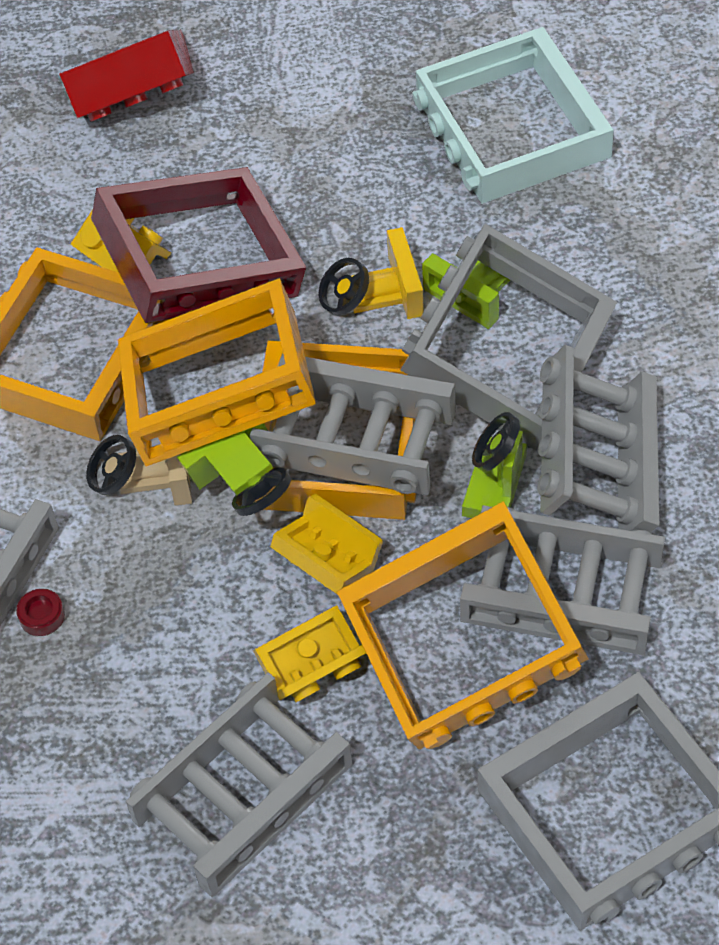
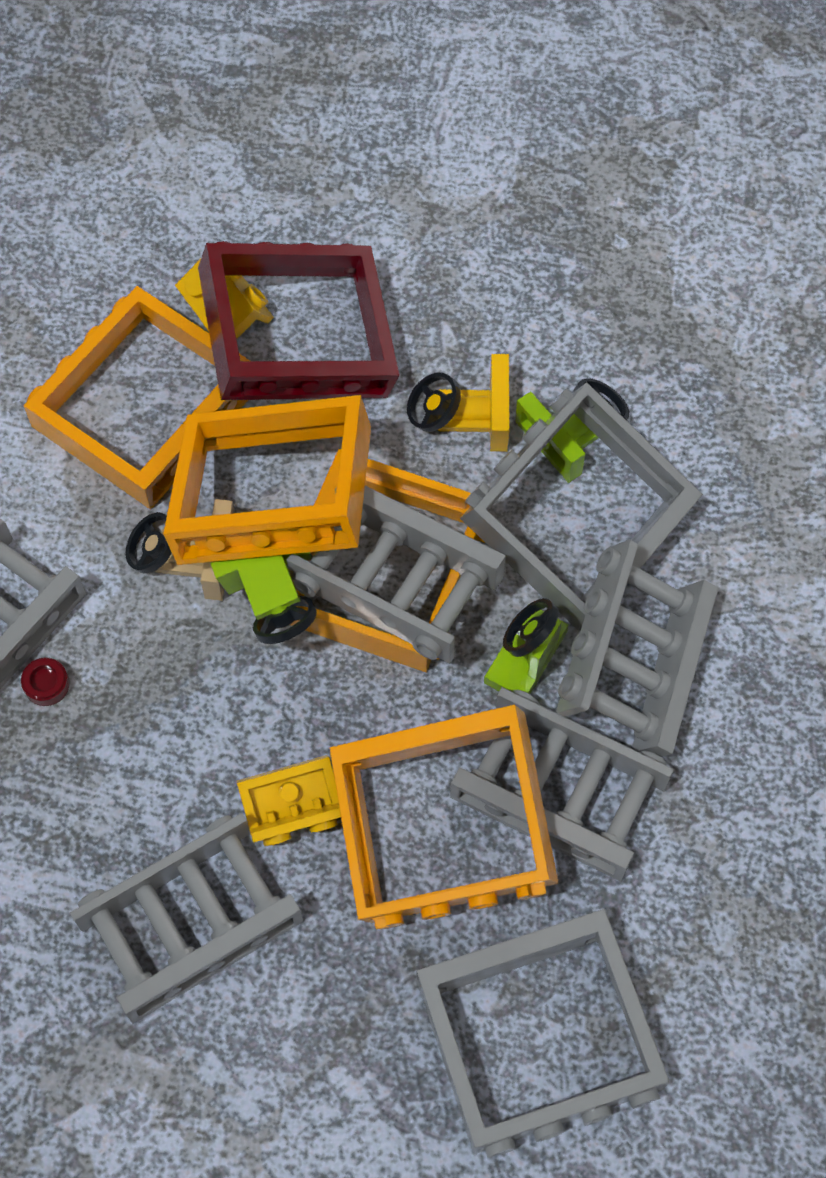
camera: 10 degrees right, 10 degrees up
red wedge [59,29,194,122] -> none
yellow bracket [270,494,383,596] -> none
light aqua window [412,27,614,204] -> none

